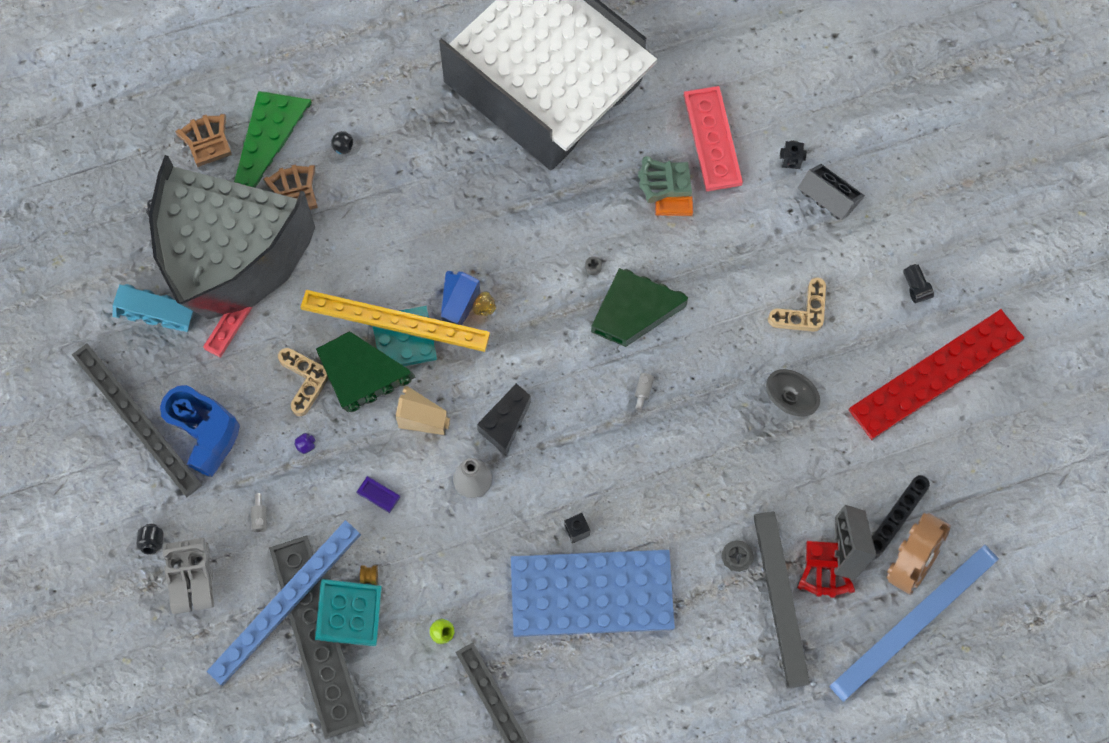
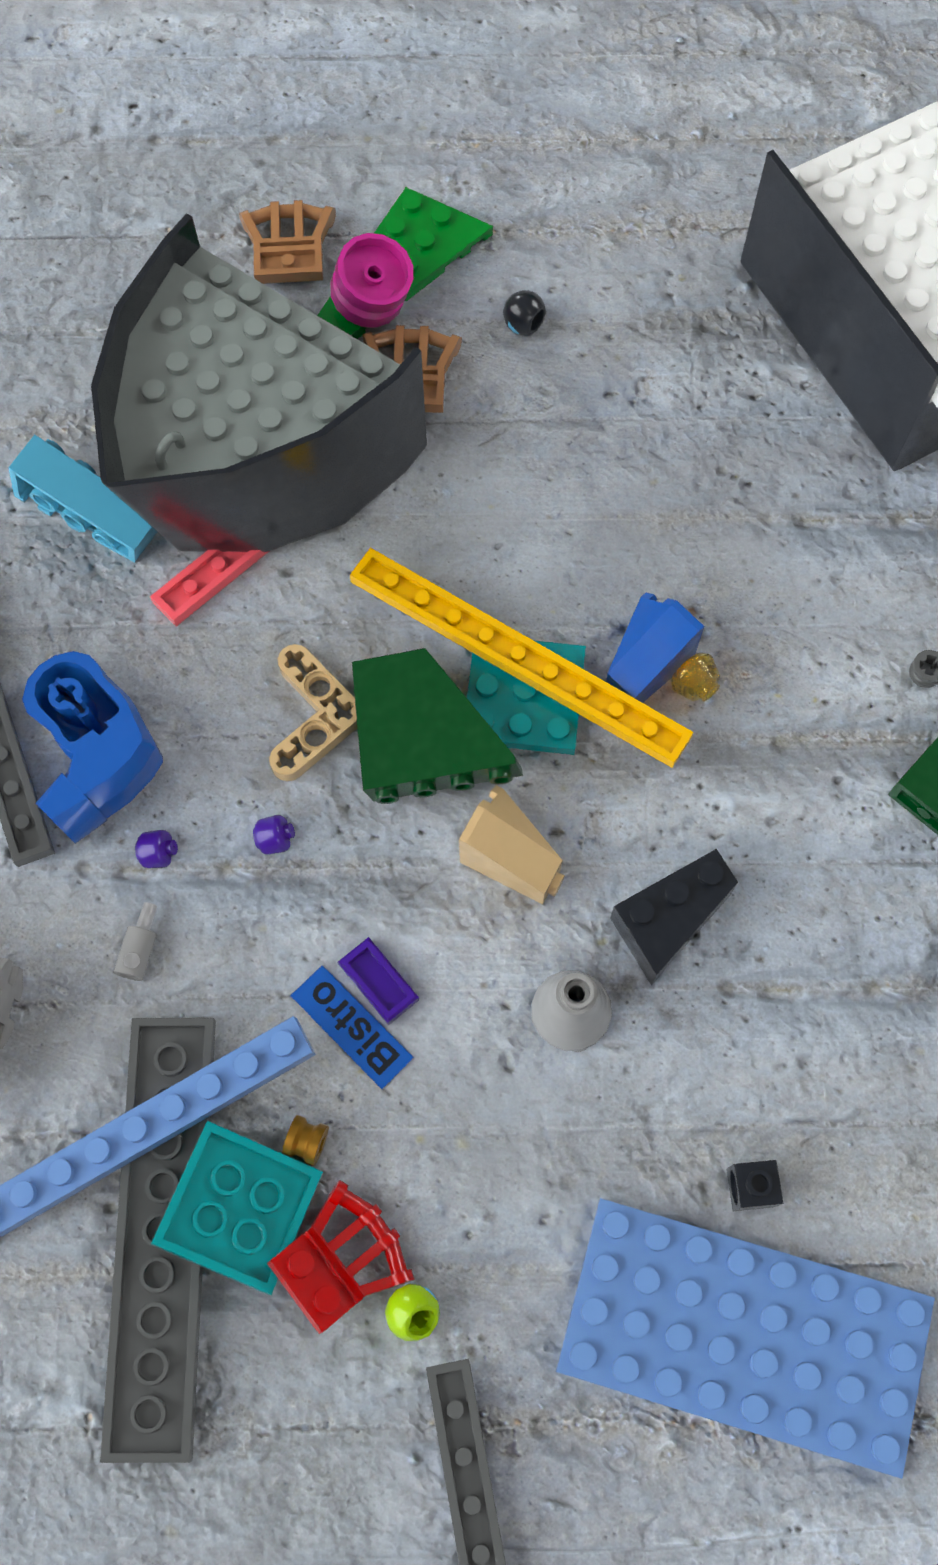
camera: 20 degrees right, 0 degrees up
none -> dark purple piece [135,830,178,868]
none -> red plate [267,1180,415,1334]
none -> blue sticker [290,965,414,1089]
none -> dark pink wheel [330,233,414,328]

